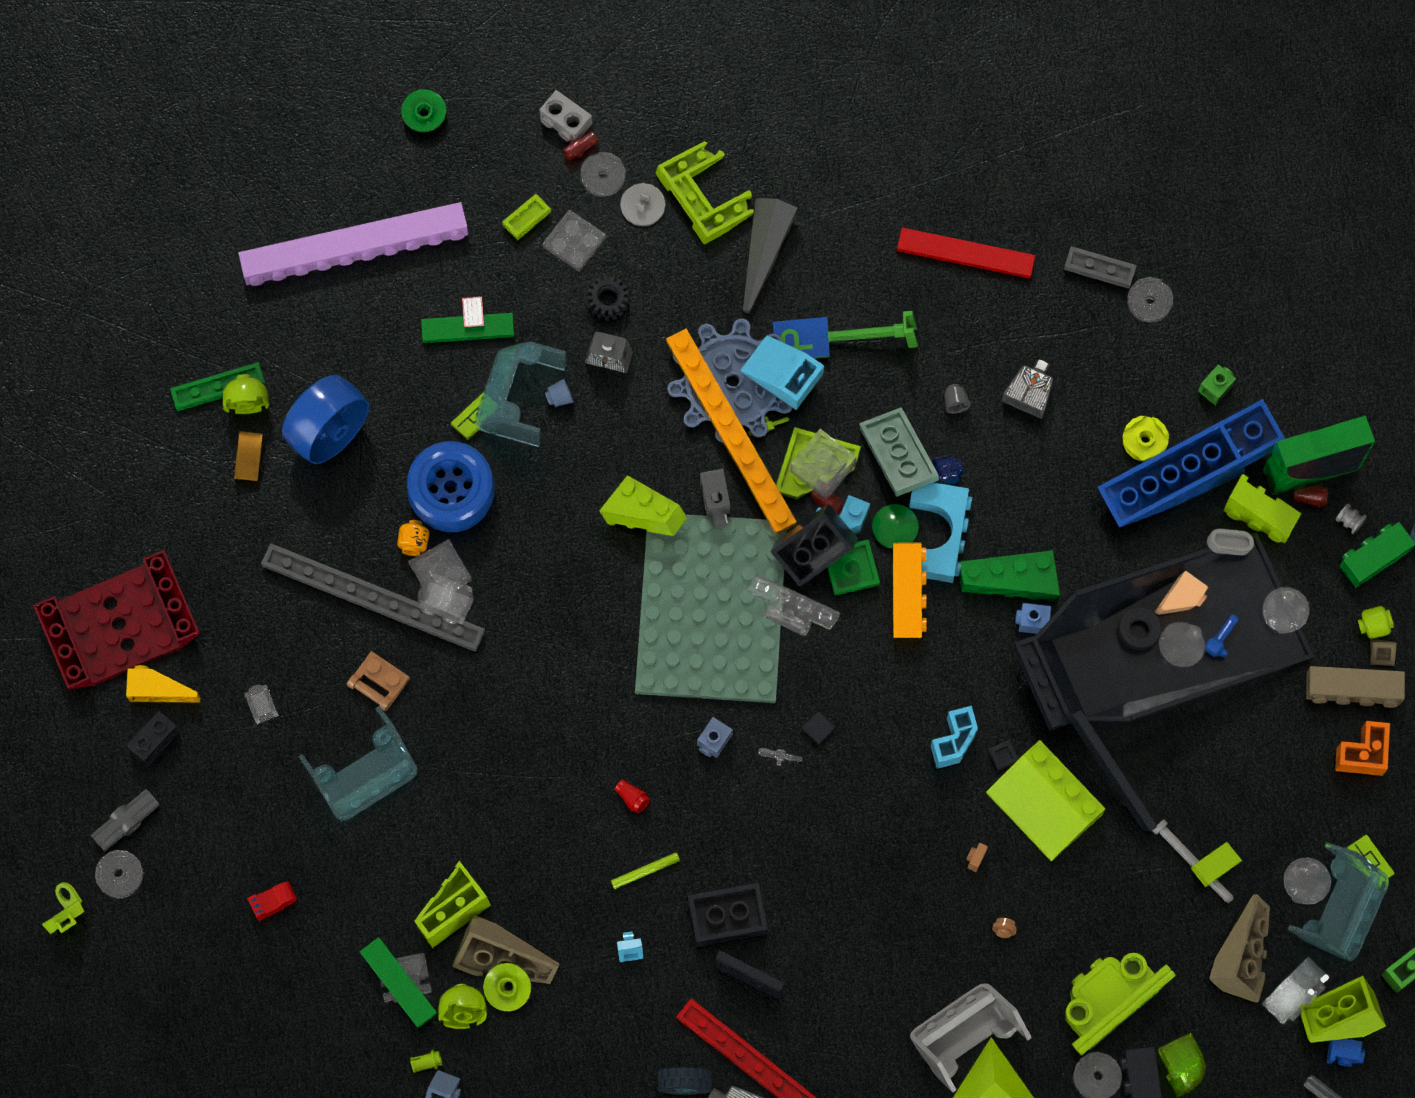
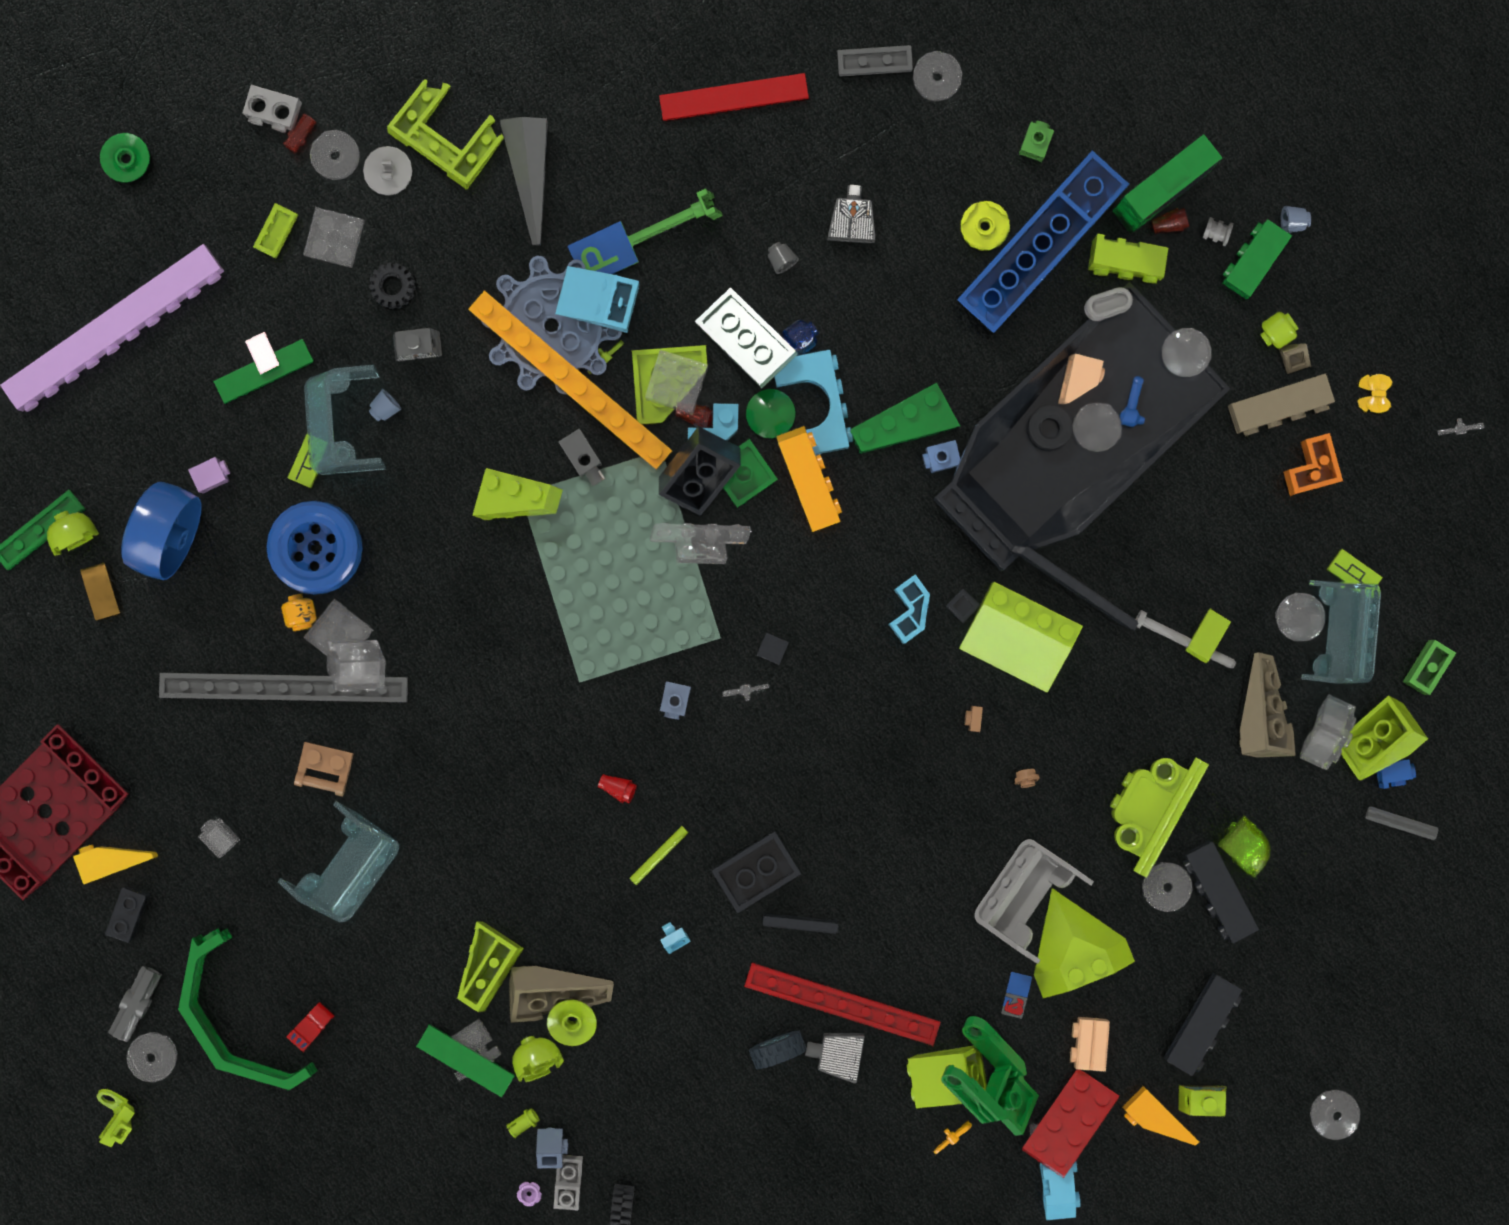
camera: 25 degrees left, 15 degrees up
none -> green panel [178,928,317,1090]
none -> lavender brick [188,457,230,494]

